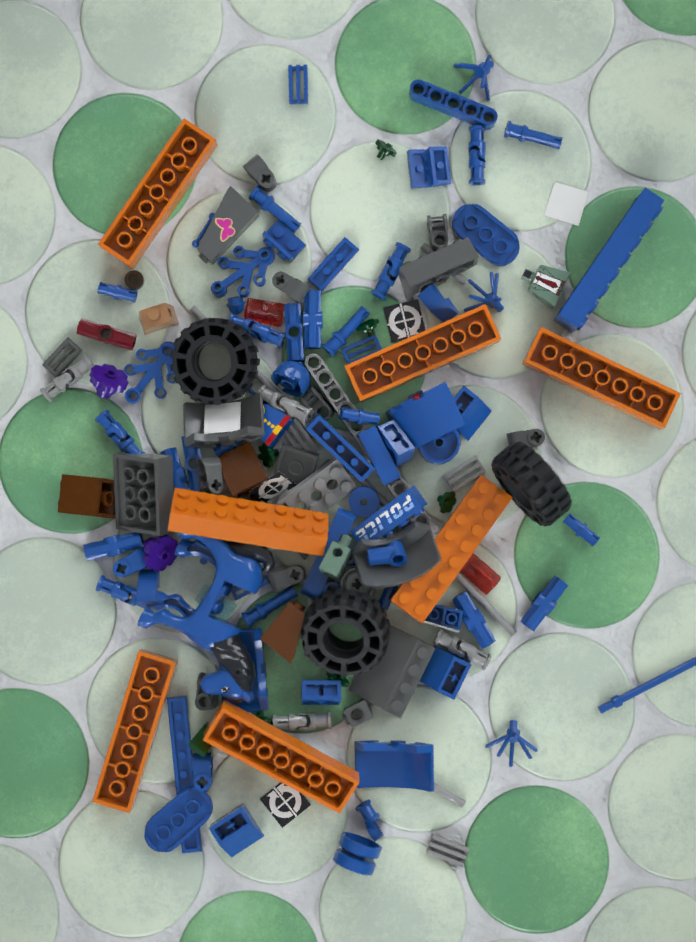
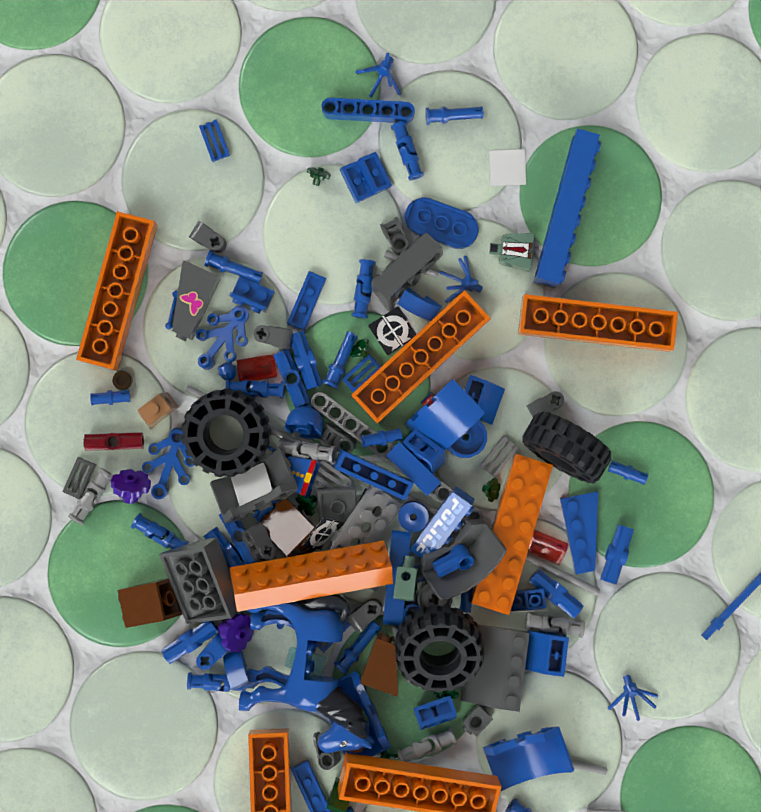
camera: 20 degrees left, 0 degrees up
none -> blue wing [560,491,598,575]

